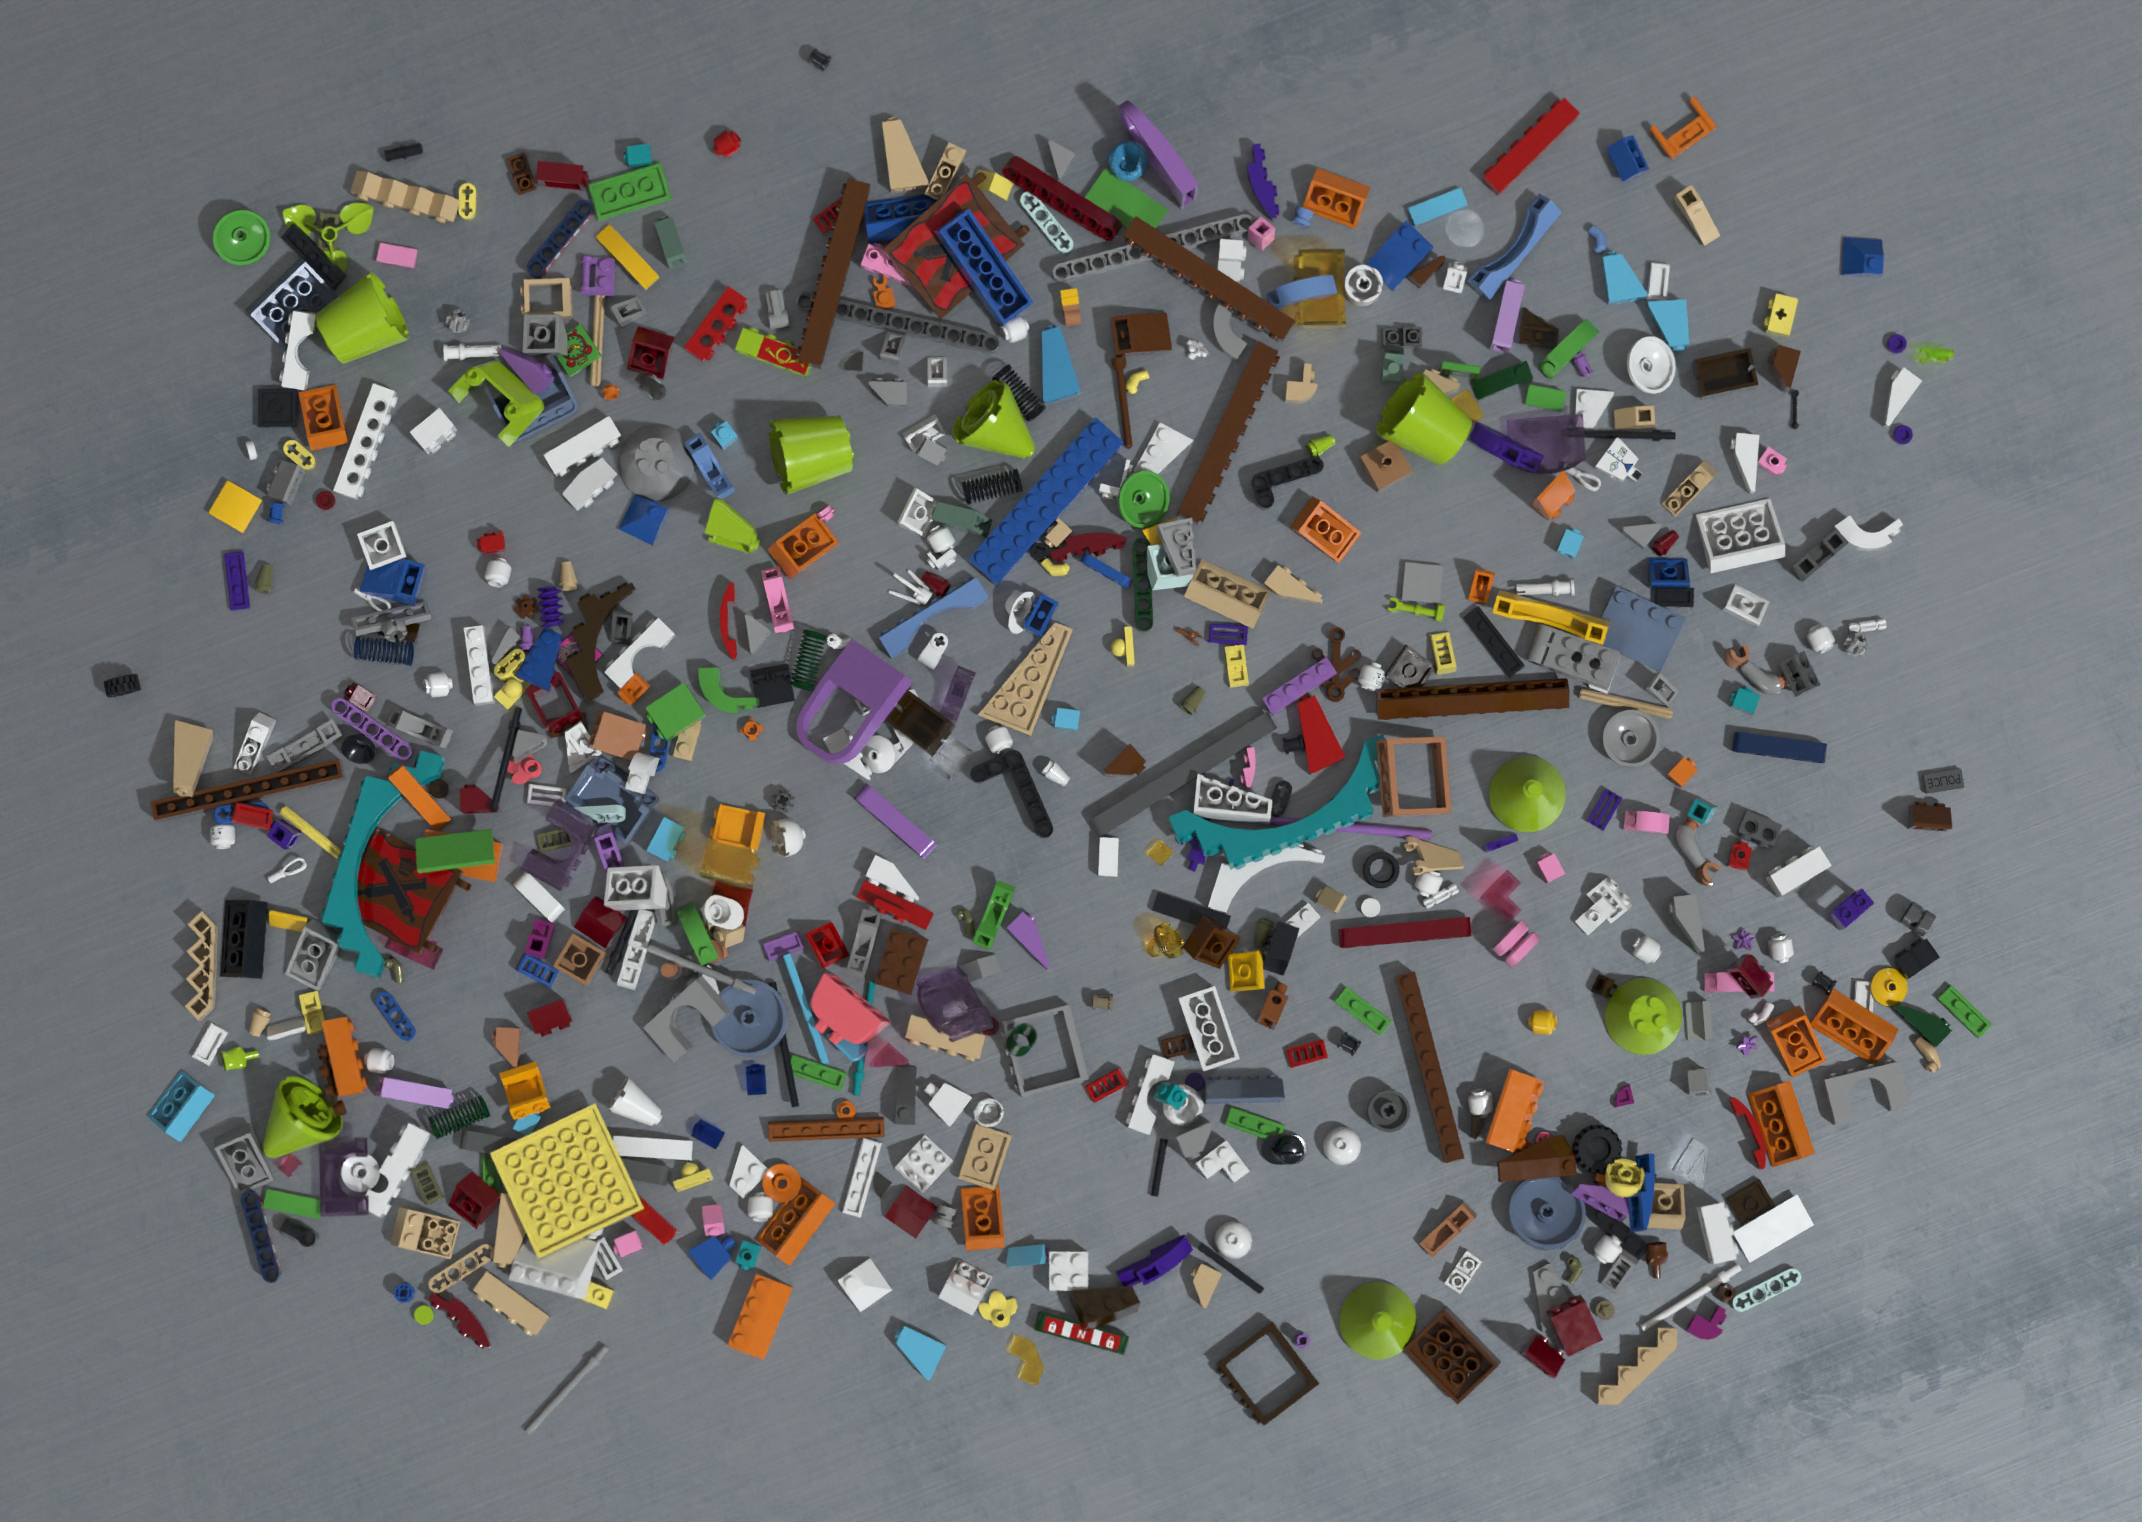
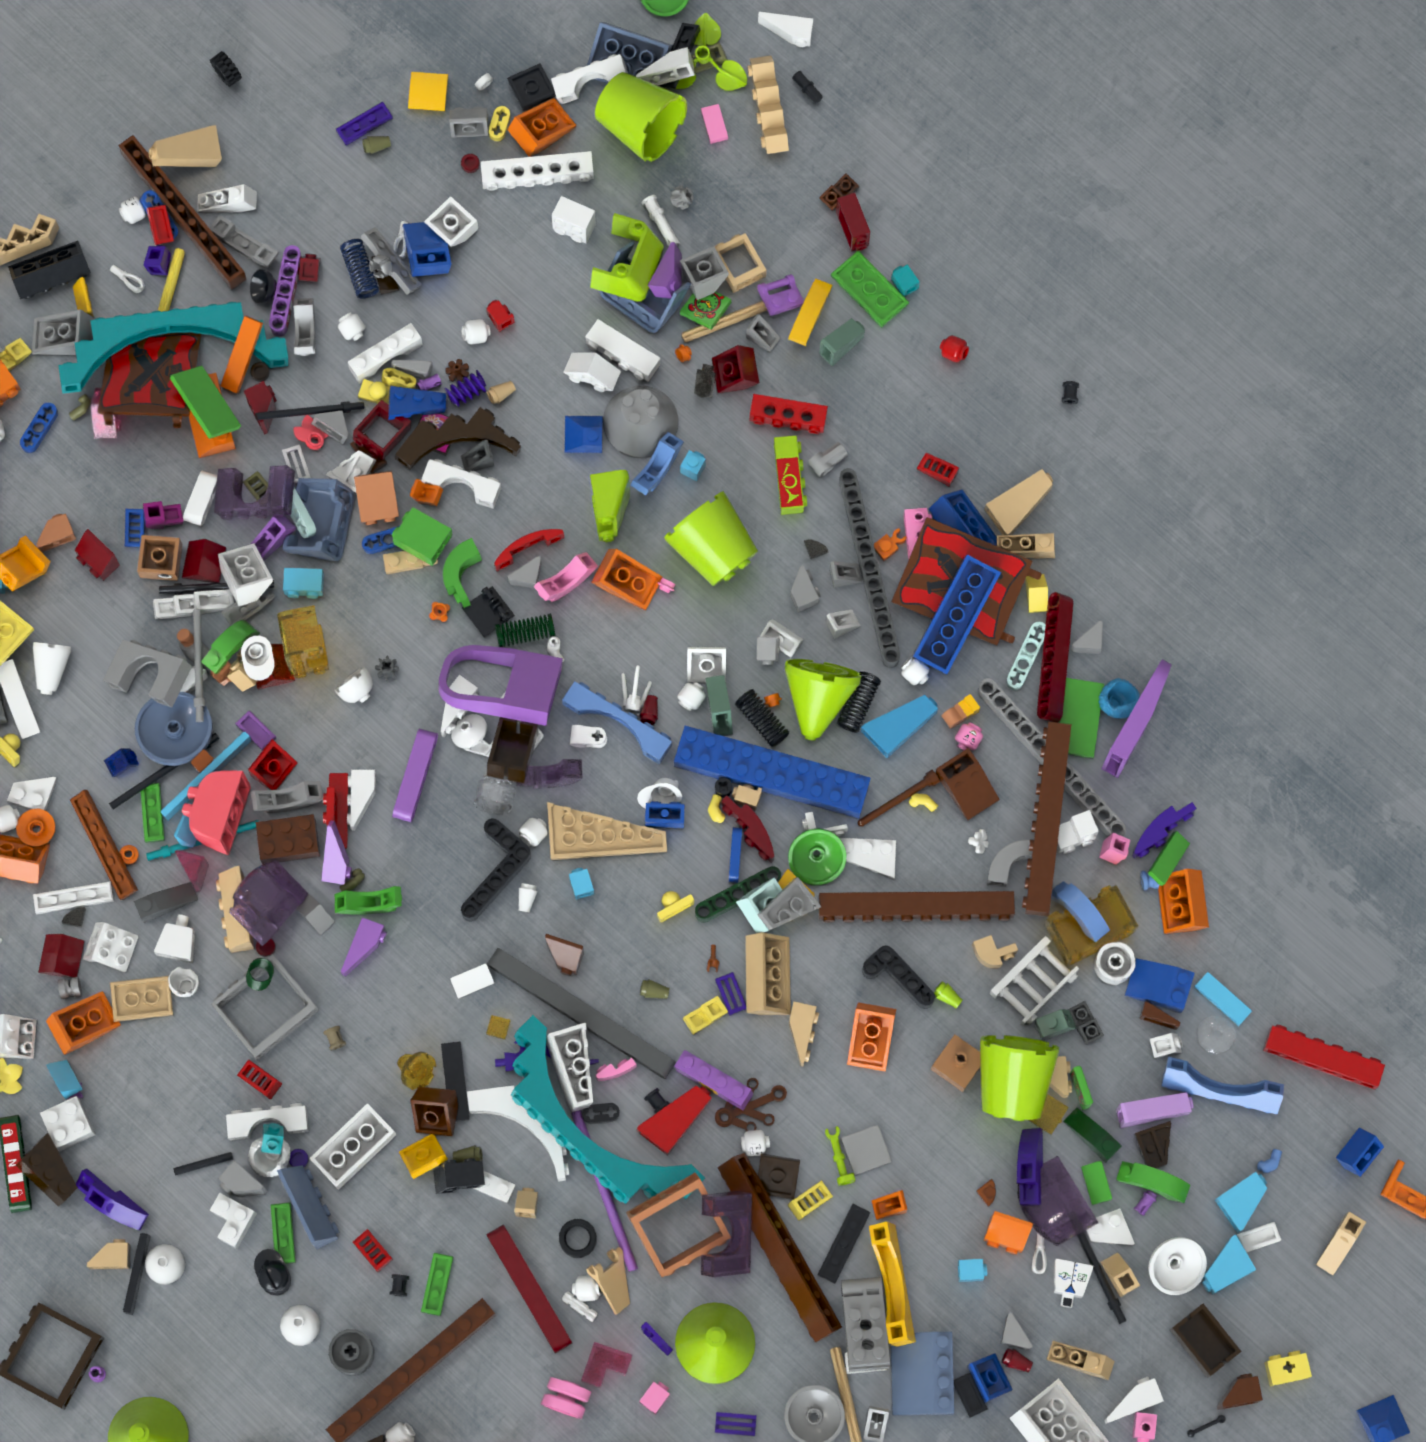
camera: 70 degrees right, 10 degrees down
blue bush [266,503,286,524] -> none
light yellow beam [458,183,477,220] -> none
dark blue beam [527,199,594,278] -> none
white brick [625,752,659,794] -> none
clear blue bracket [691,1119,725,1149] -> none
light orange panel [709,804,766,852] -> none
reddish brown brick [796,178,871,369] -> none
white bracket [926,548,957,570] -> none
reddish brown slope [1161,1033,1196,1059] -> none
dark orange torso [1256,982,1288,1030] -> none
white tile [1361,898,1380,918] -> none
white pin [1516,579,1575,597] -> none
none -> dark orange slope [191,750,214,773]
none -> slope [321,820,352,885]
none -> white slope [636,47,695,86]
none -> clear purple arch [701,1191,752,1277]
none -> white slope [758,12,813,47]
none -> orange plate [764,693,782,708]
none -> bright pink head [955,722,983,751]
none -> dark orange tile [976,1179,996,1207]
none -> white fence [989,936,1079,1026]
none -> bright green tile [1148,831,1190,886]

